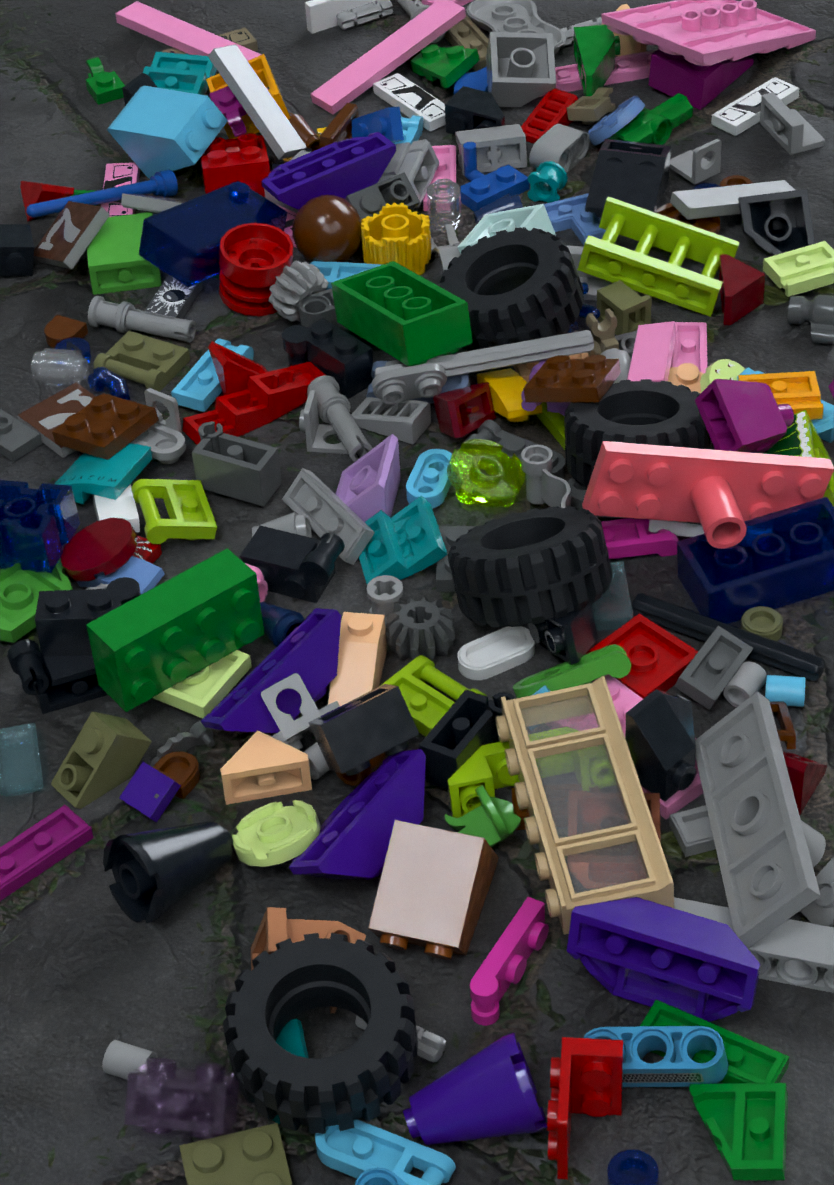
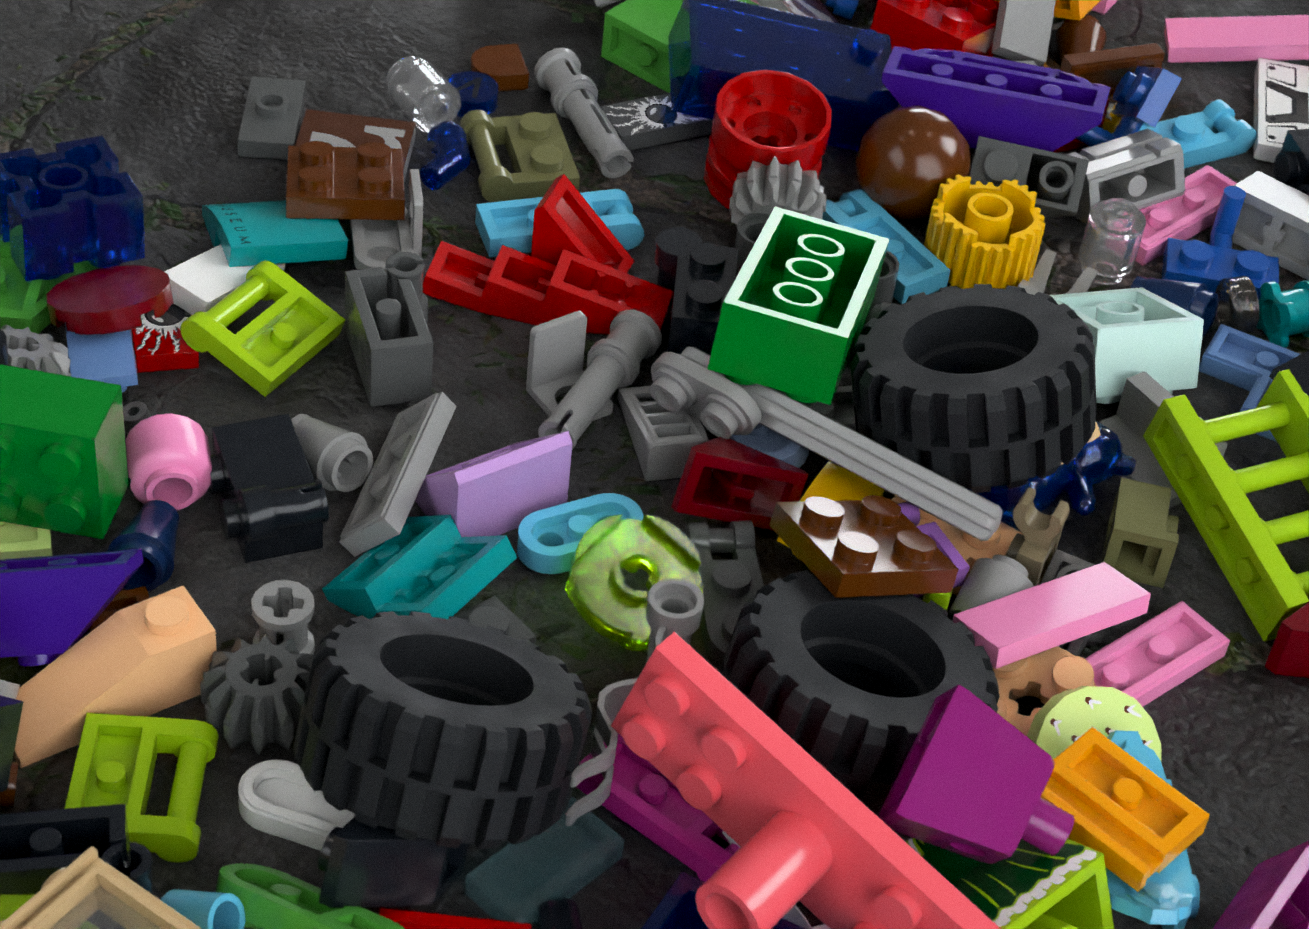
camera: 40 degrees right, 0 degrees up
none -> clear smoke tile [1215,276,1259,333]

